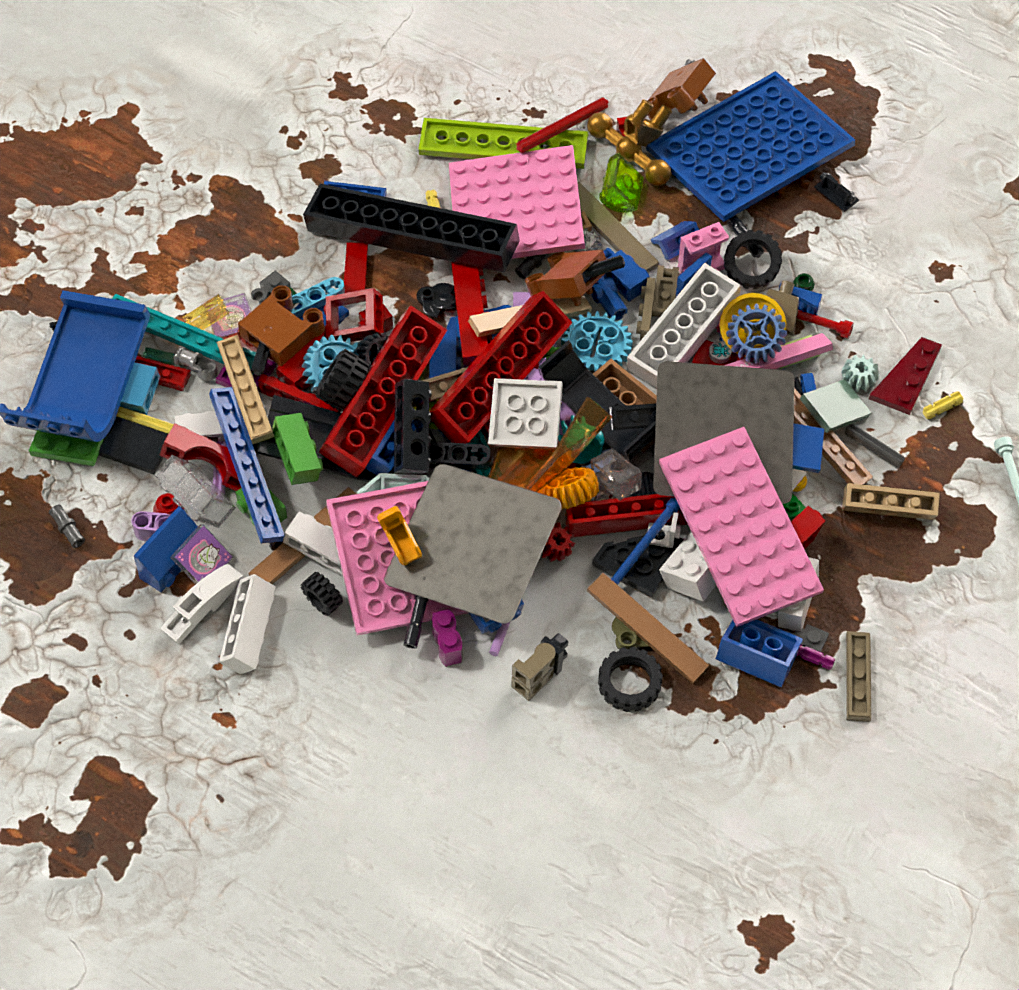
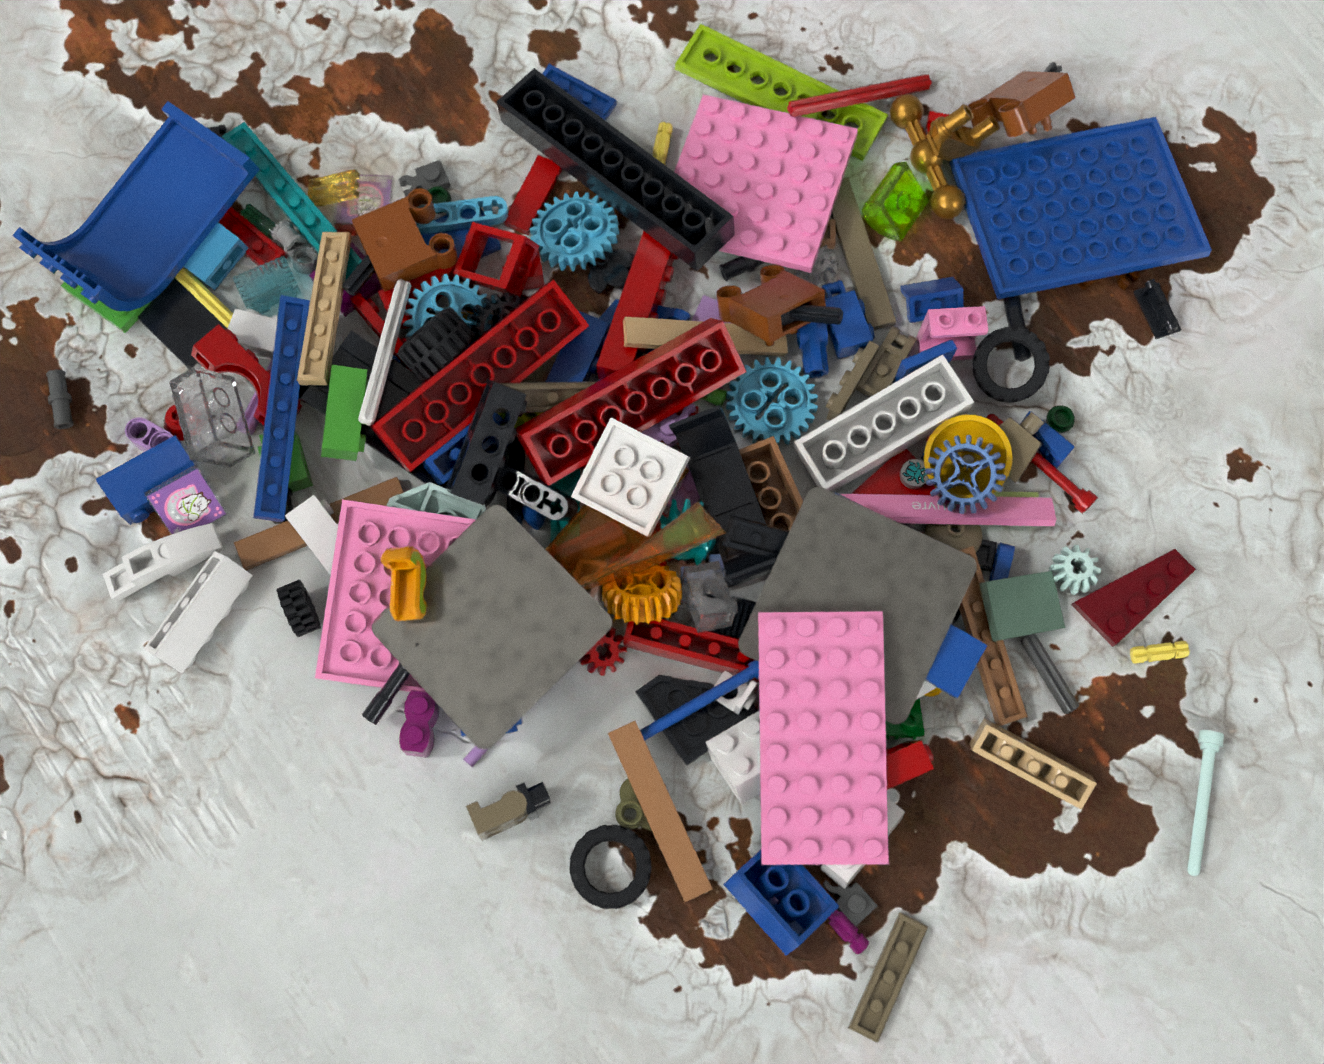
camera: 20 degrees right, 15 degrees up
none -> clear light blue brick [233,256,302,314]
none -> white axle [358,279,411,426]
none -> medium azure gear [530,191,620,271]

